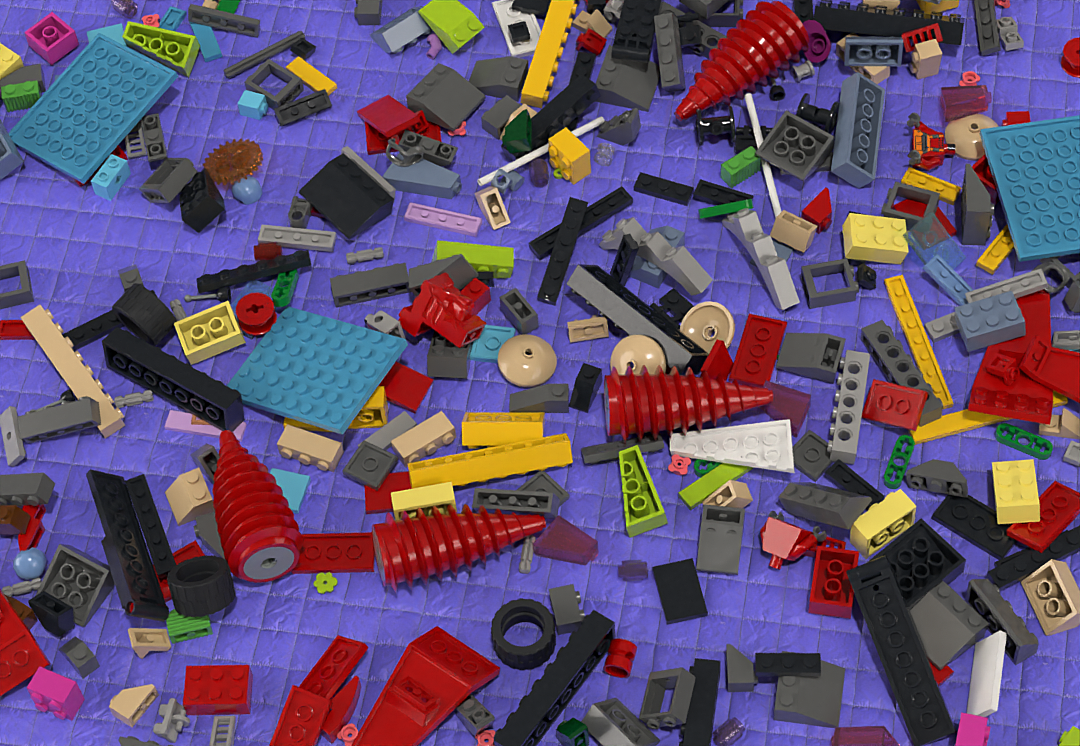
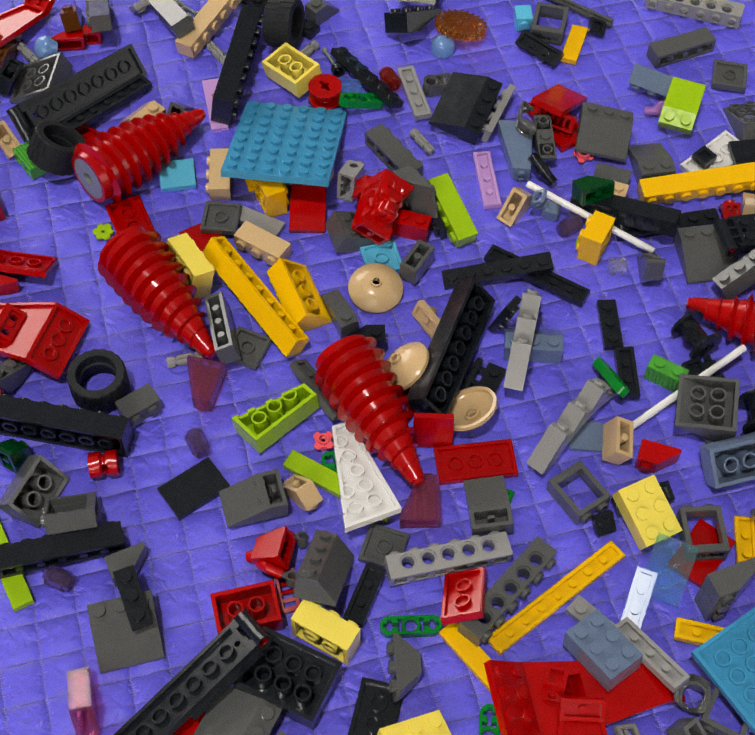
camera: 60 degrees right, 0 degrees up
none -> black pin [528,151,557,186]

